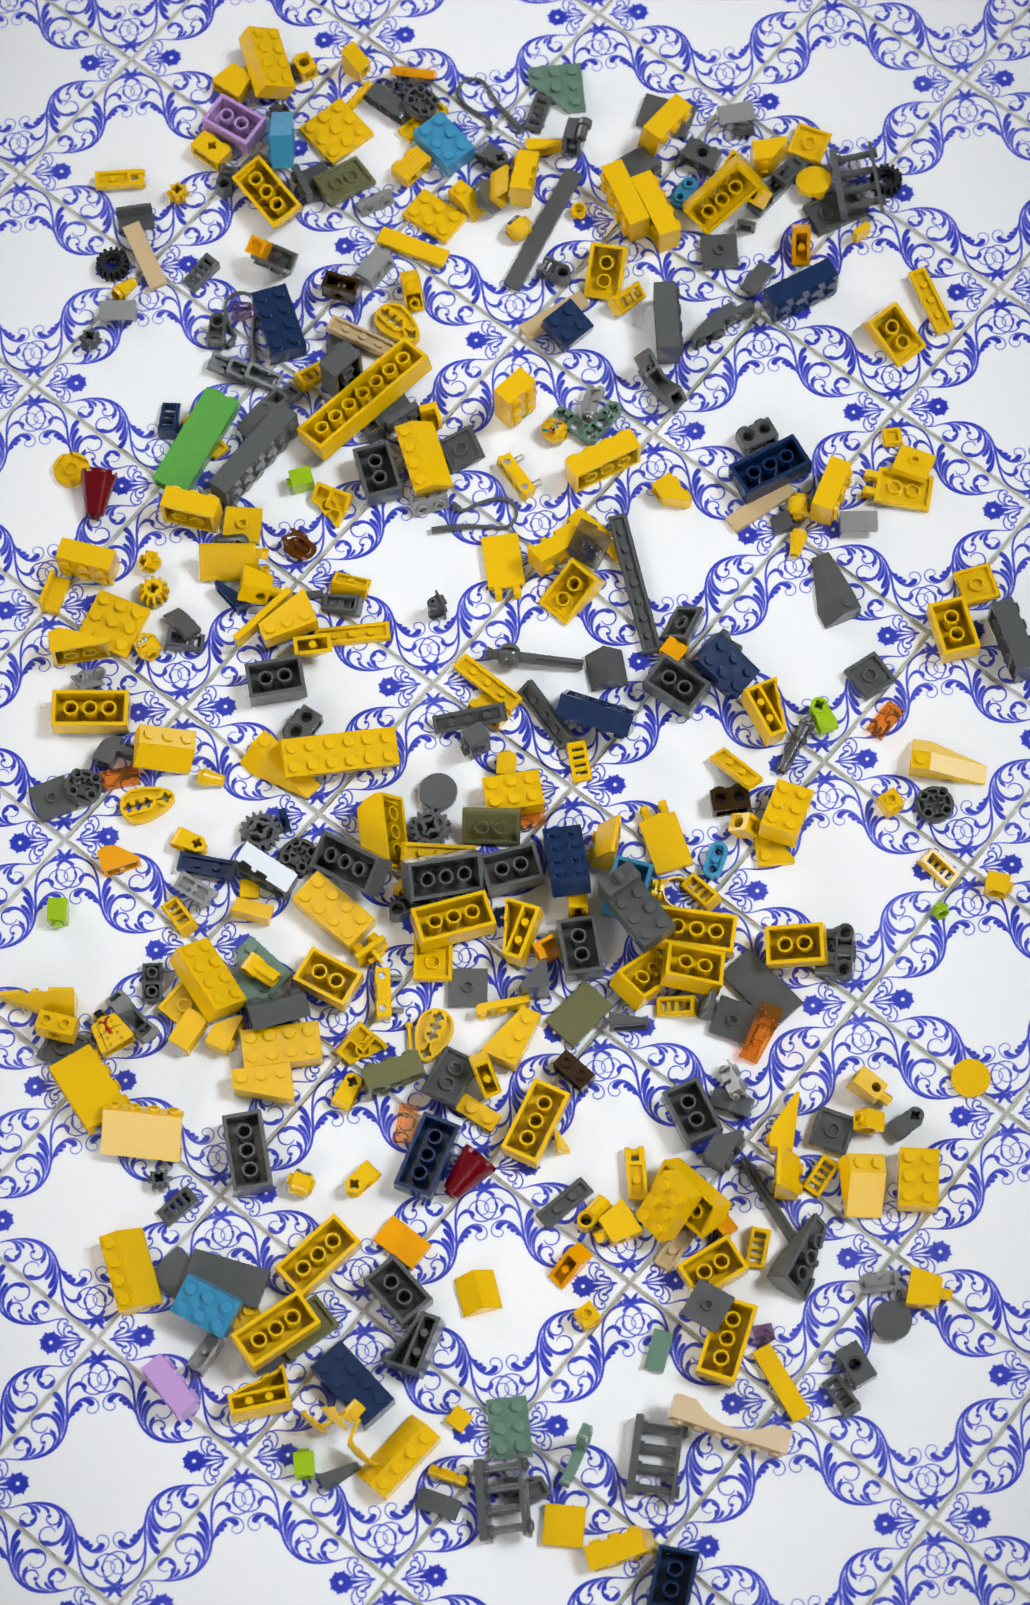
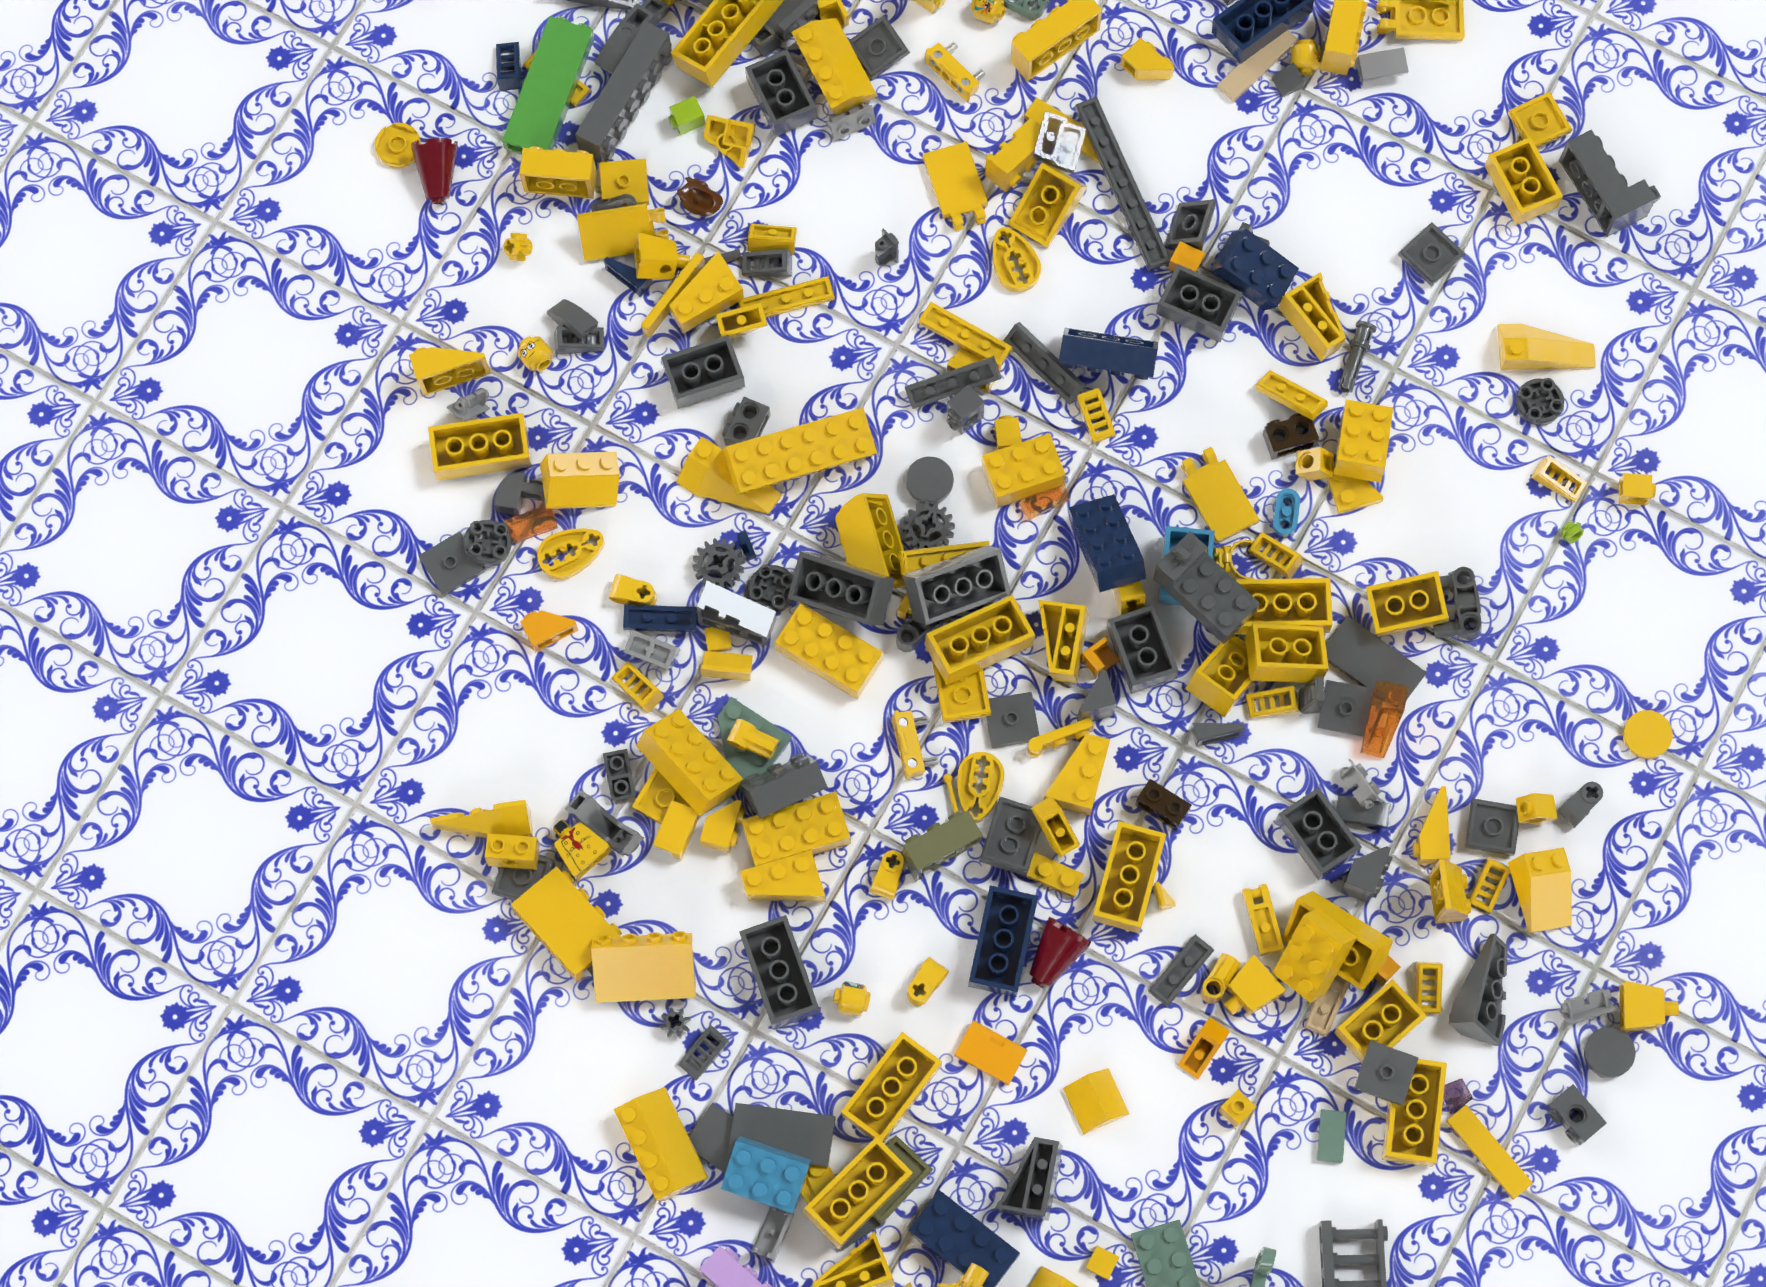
camera: 10 degrees left, 5 degrees up
yellow panel [38,570,71,616] -> none
lime brick [47,898,70,928] -> none
yellow brick [55,537,120,586] -> none
yellow plate [79,589,152,660] -> none
yellow gear [138,575,170,608] -> none
yellow cone [196,768,225,786] -> none
yellow brick [293,946,364,1013] -> none
yellow slope [333,1021,389,1064] -> none
yellow hips [352,932,389,968] -> none
dark grey brick [363,1254,434,1330] -> none
clear orange tile [394,1103,419,1145] -> none
dark grey piece [431,496,518,534] -> none
olive tile [462,807,521,845] -> none
dark grey brick [481,841,545,898] -> none
dark grey piece [485,643,584,670] -> none
olive tile [545,980,614,1048] -> none
dark grey slope [585,646,629,692] -> none
yellow slope [588,815,621,871] -> none
tan arch [666,1393,793,1458] -> none
dark grey axle [739,1156,796,1243] -> none
yellow cone [789,528,808,557] -> none
lime piece [809,697,839,736] -> none
dark grey wedge [811,552,861,630] -> none
dark grey slope [821,1373,862,1420] -> none
yellow torso [845,1066,893,1107] -> none
clear orange tile [866,700,904,741] -> none
yellow brick [876,787,905,820] -> none
yellow brick [896,1147,940,1213] -> none
none -> yellow piece [993,227,1041,292]

